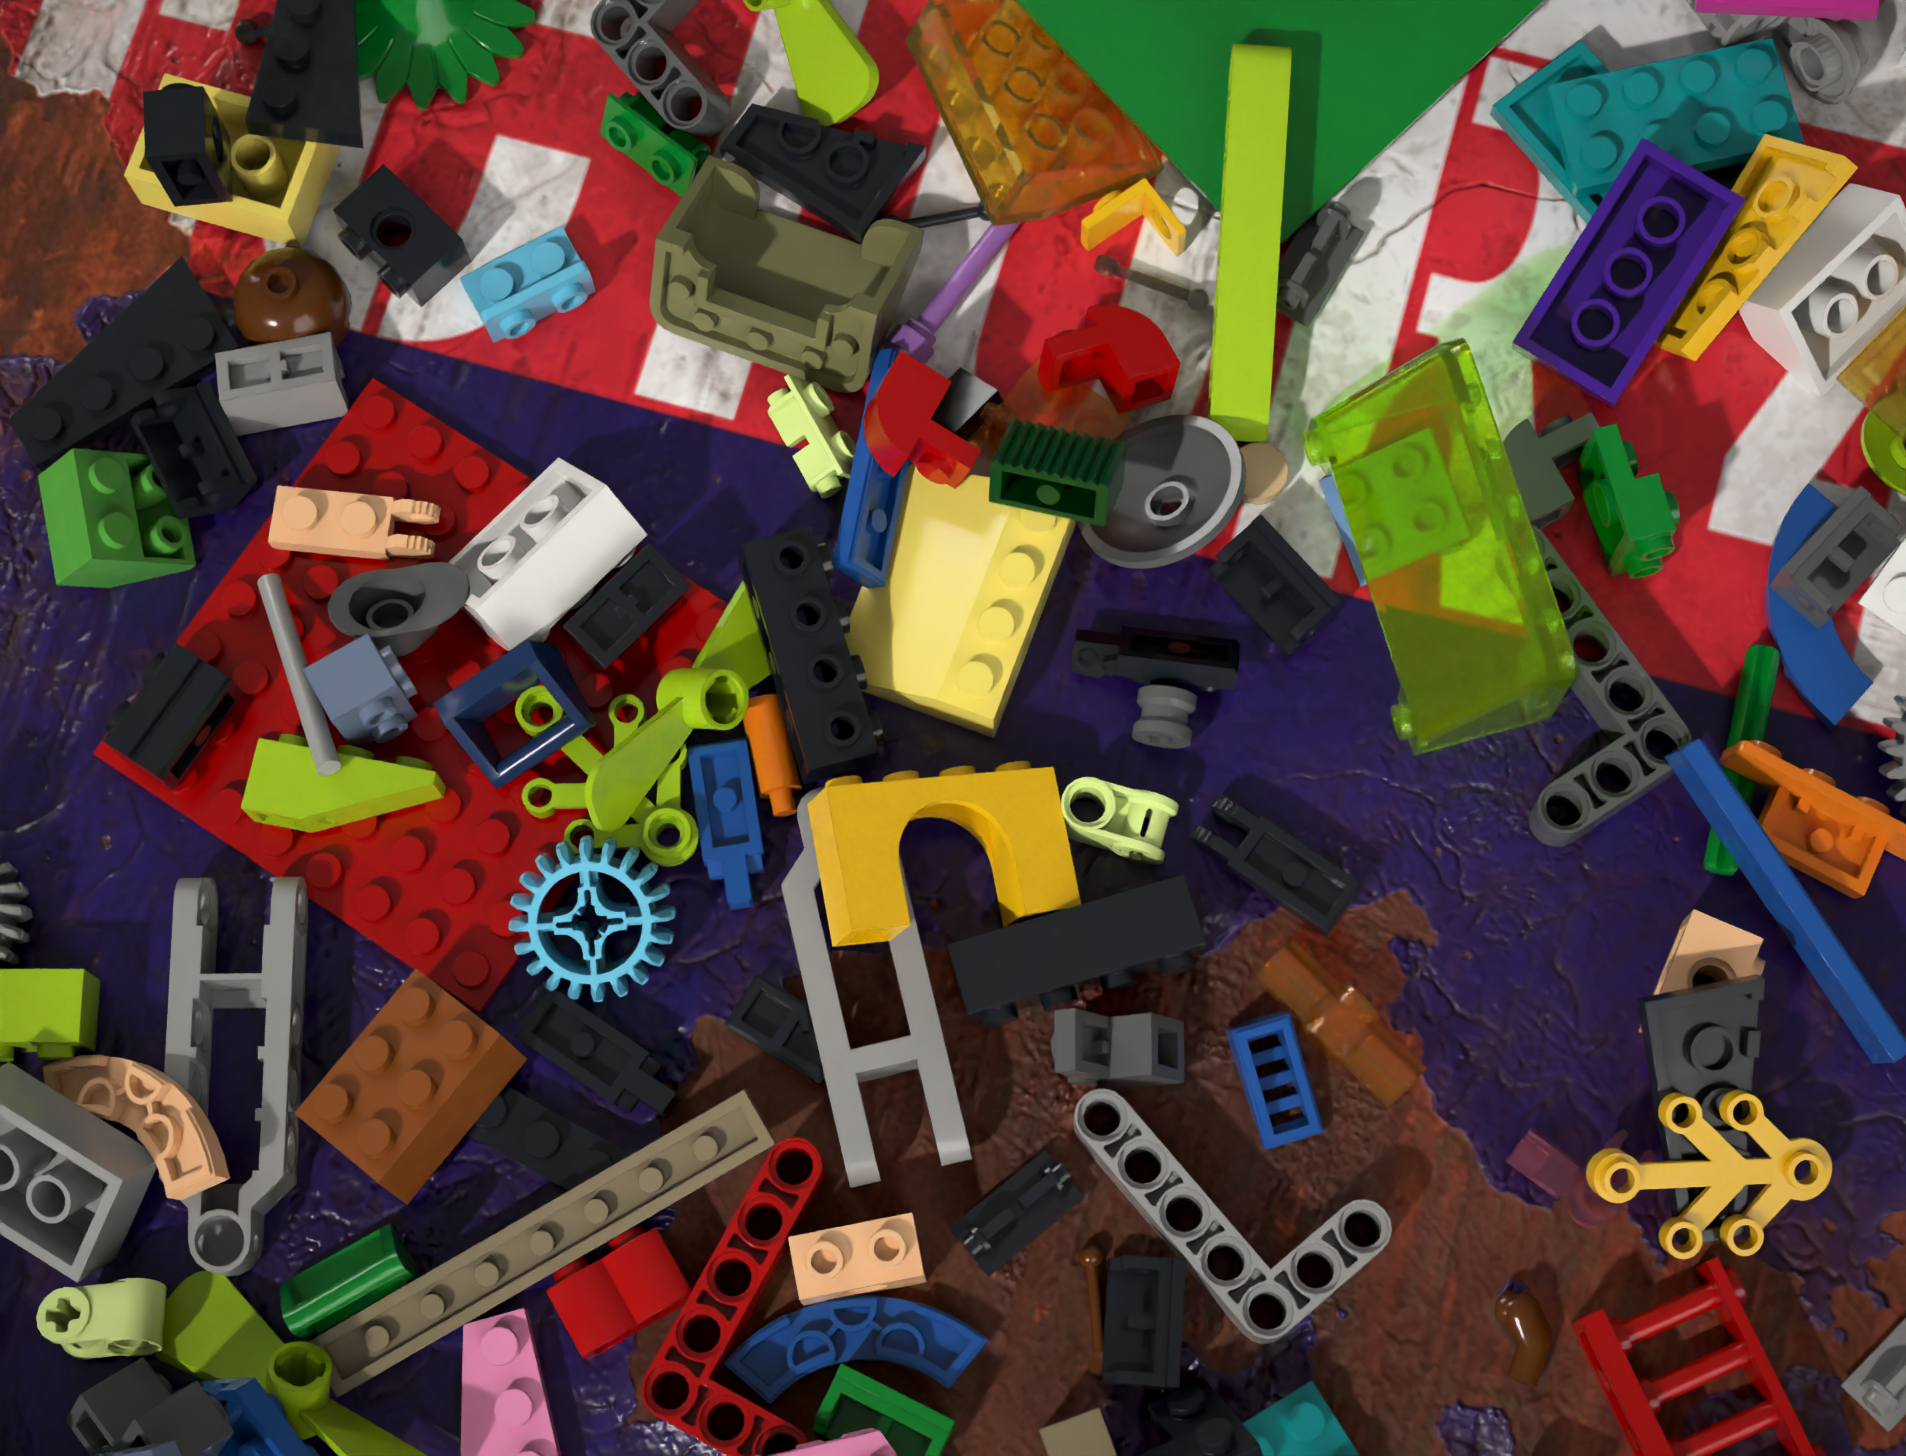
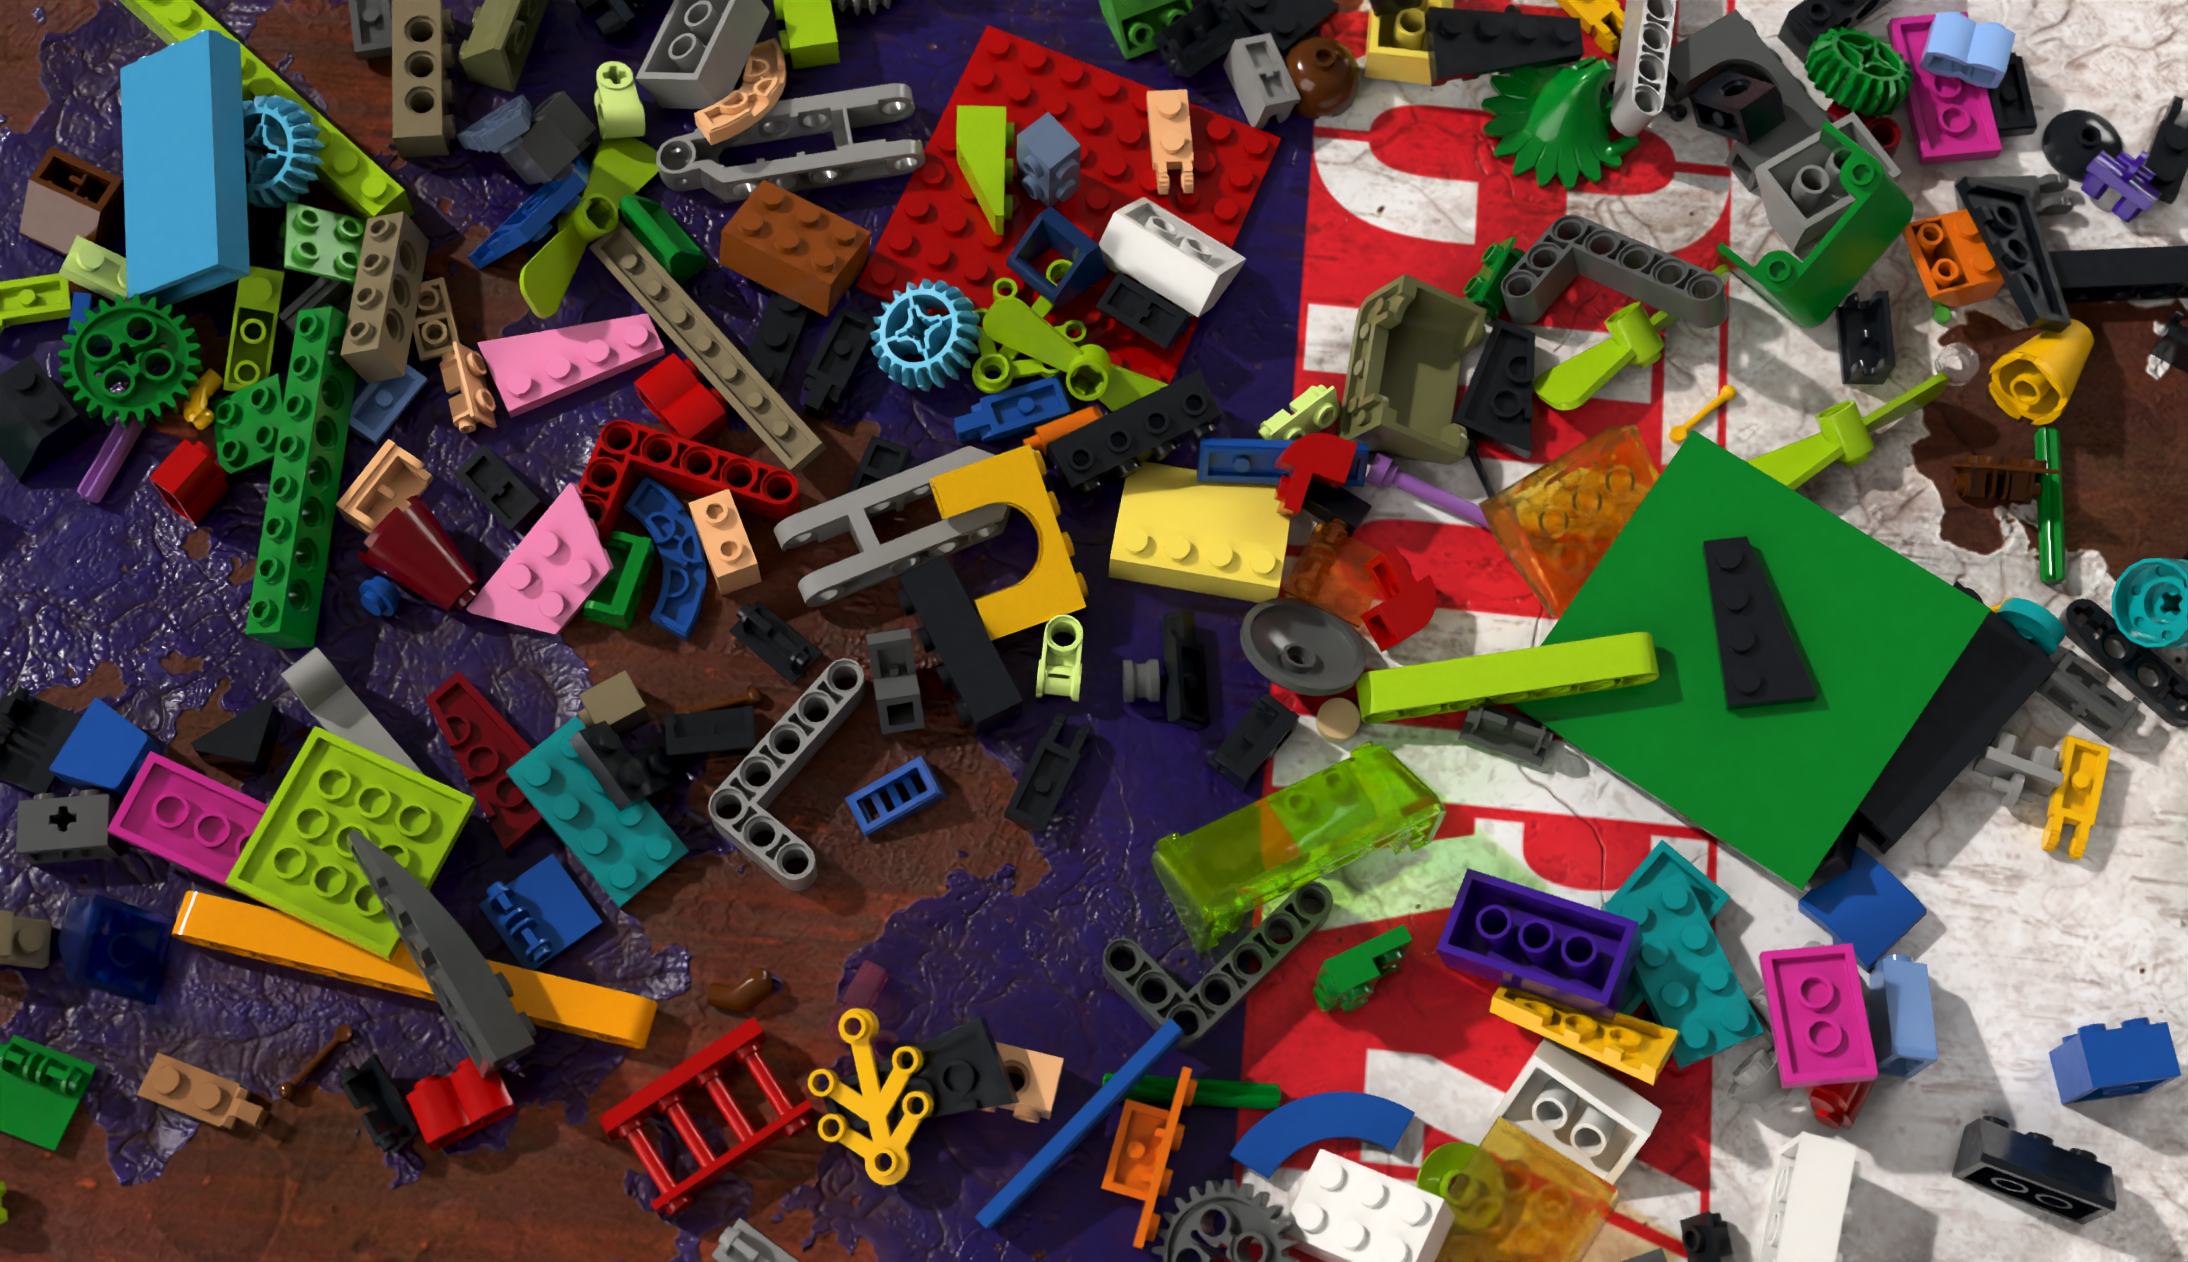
camera: 70 degrees right, 5 degrees down
black brick [103,643,244,791] -> none
light grey bar [257,573,341,776] -> none
dark grey piece [328,562,470,657] -> none
black brick [333,164,471,307] -> none
medium azure bracket [459,226,596,343] -> none
dark green brick [989,417,1127,527] -> none
yellow bracket [1081,178,1186,257] -> none
clear smoke hinge [1093,255,1210,311] -> none
clear orange piece [1255,939,1428,1108] -> none
dark grey brick [1489,412,1600,530] -> none
dark grey hinge [1769,485,1903,630] -> none

